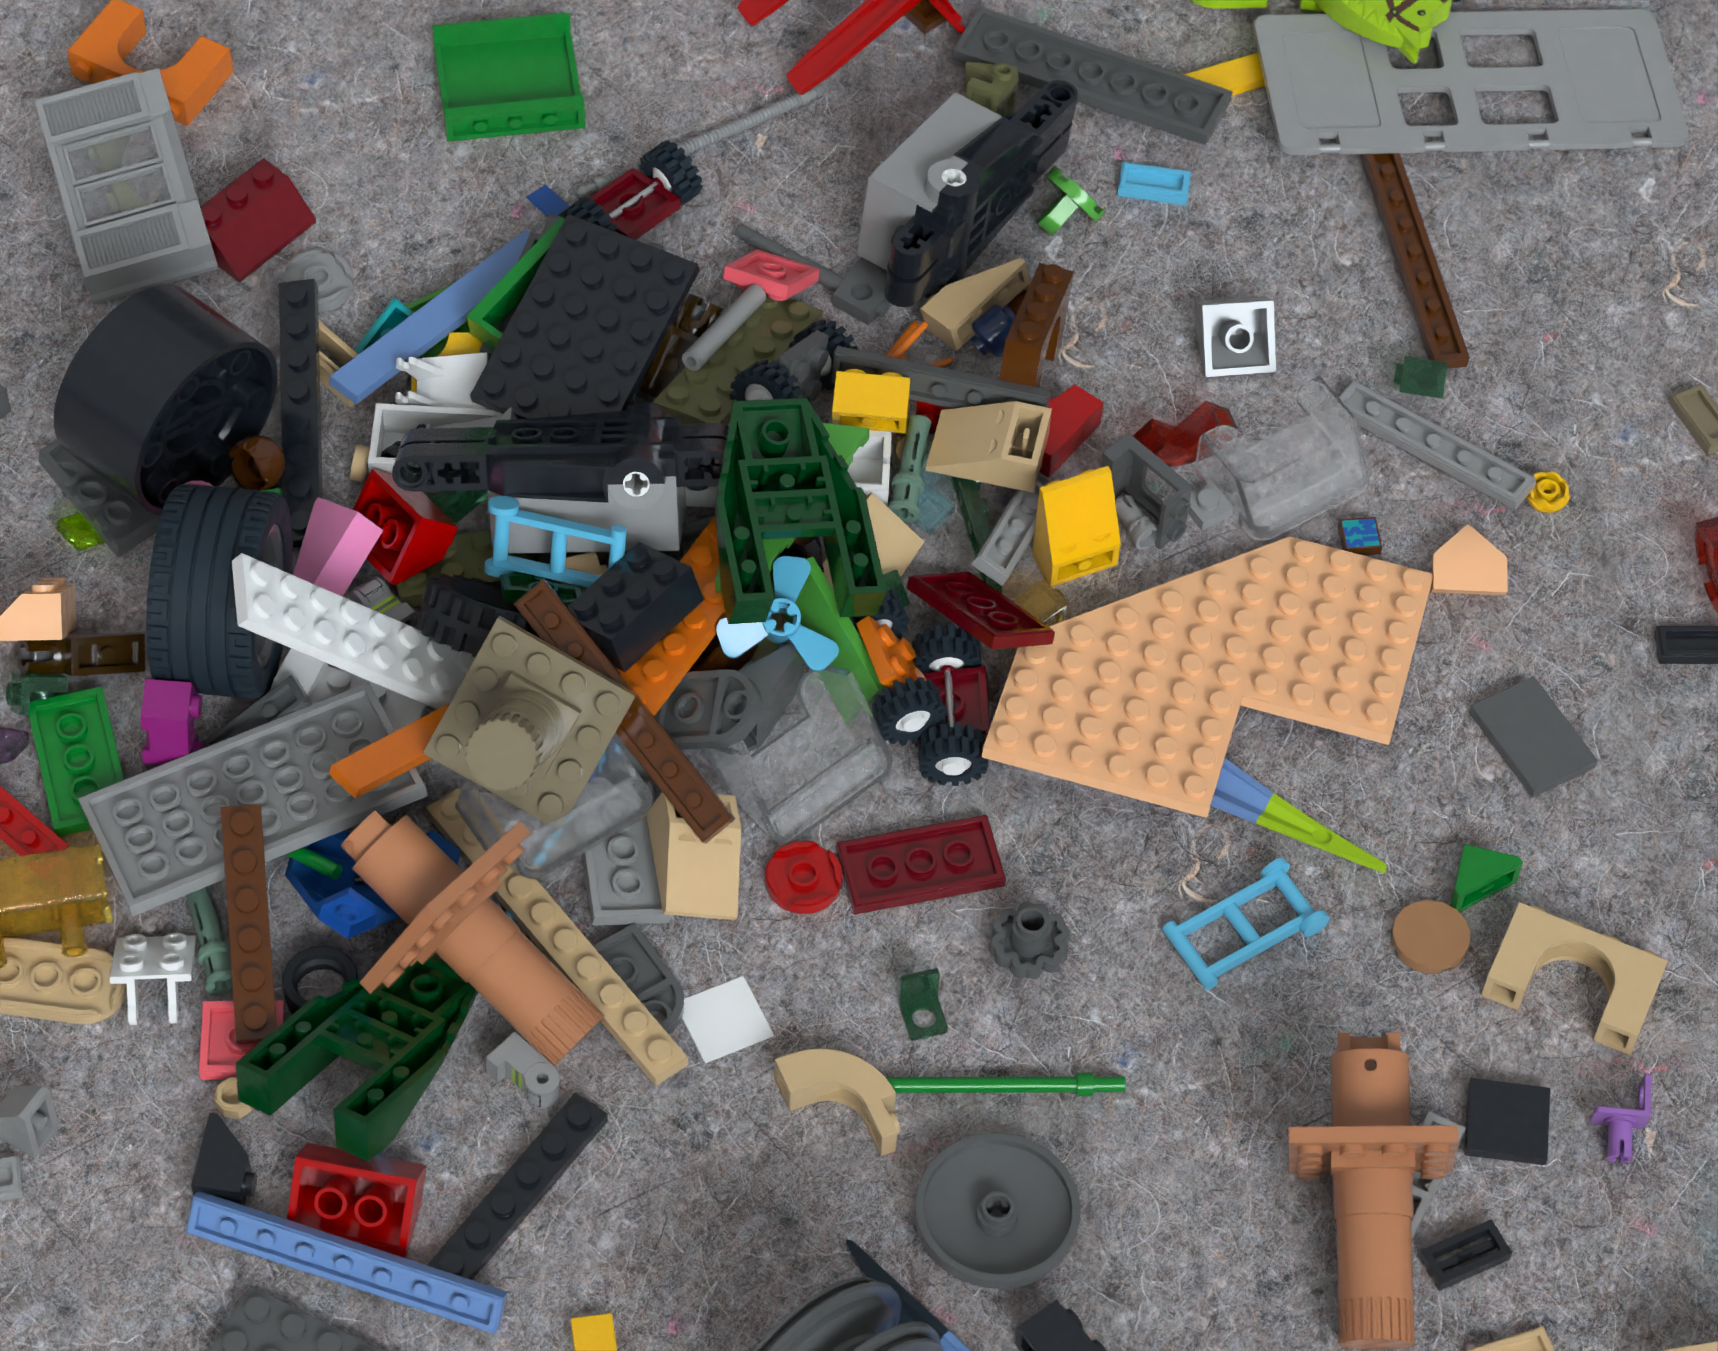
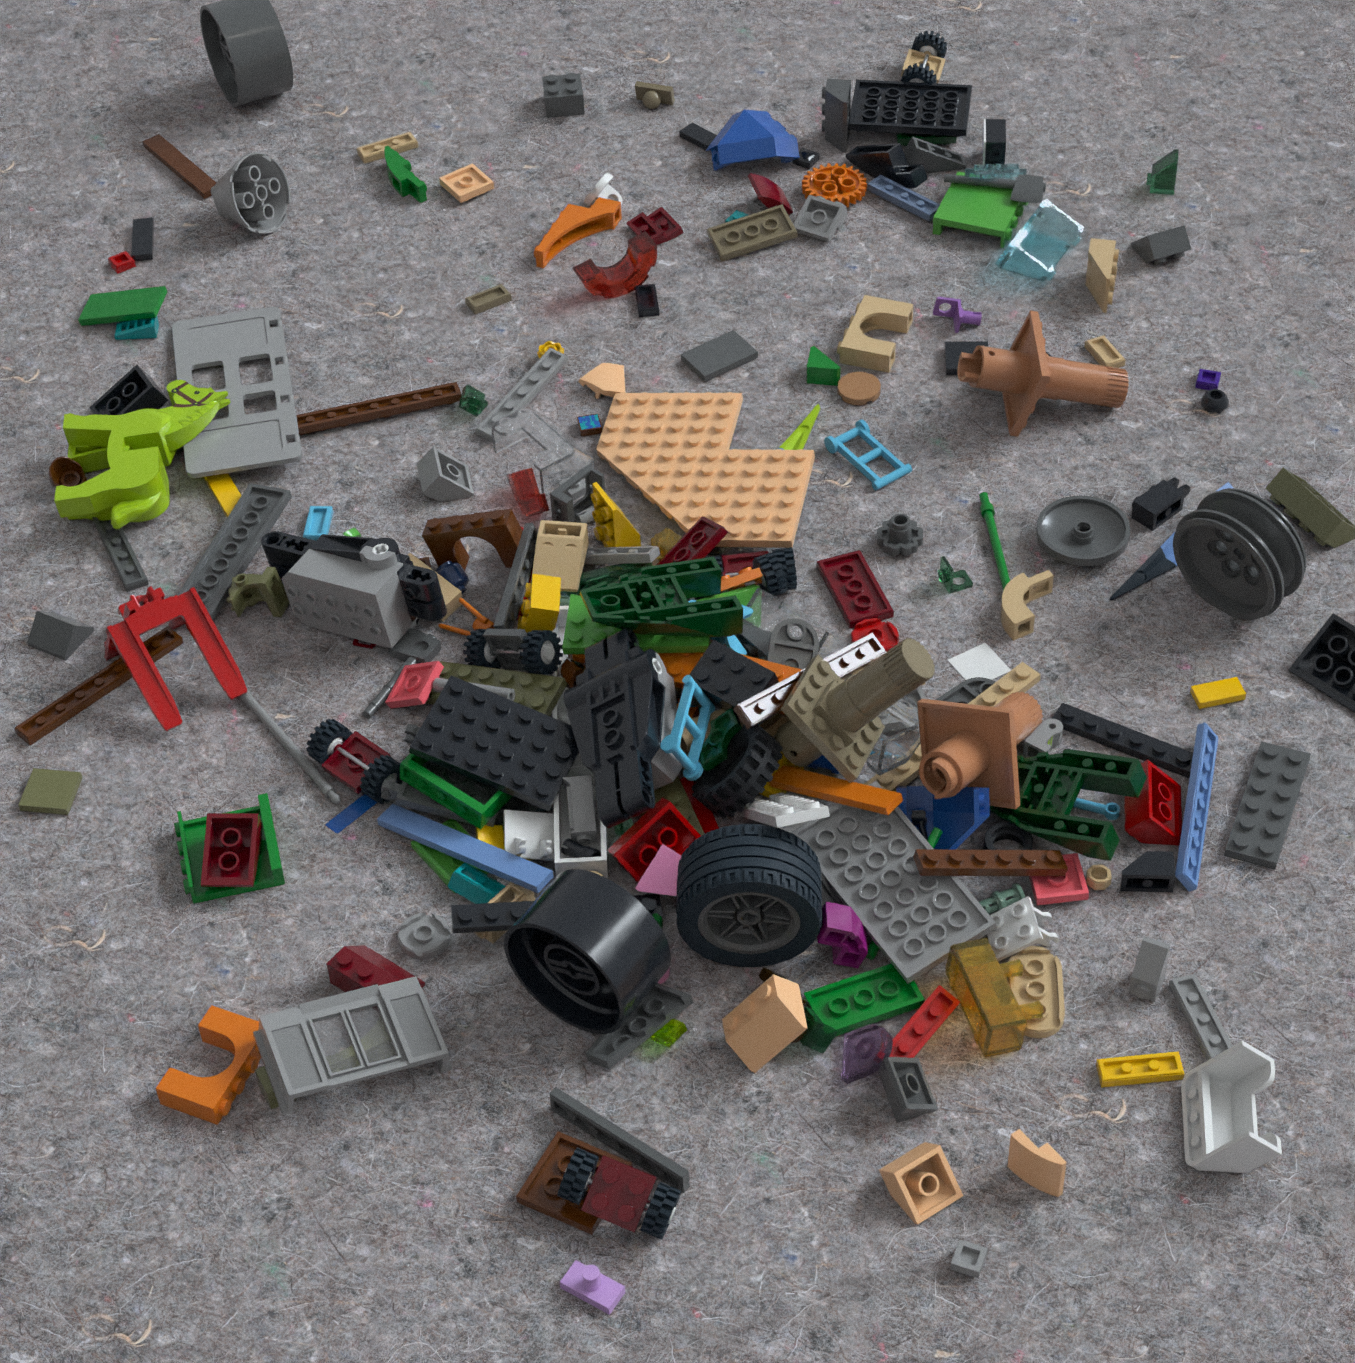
camera: 90 degrees left, 10 degrees down
none -> dark red slope [201,813,263,887]

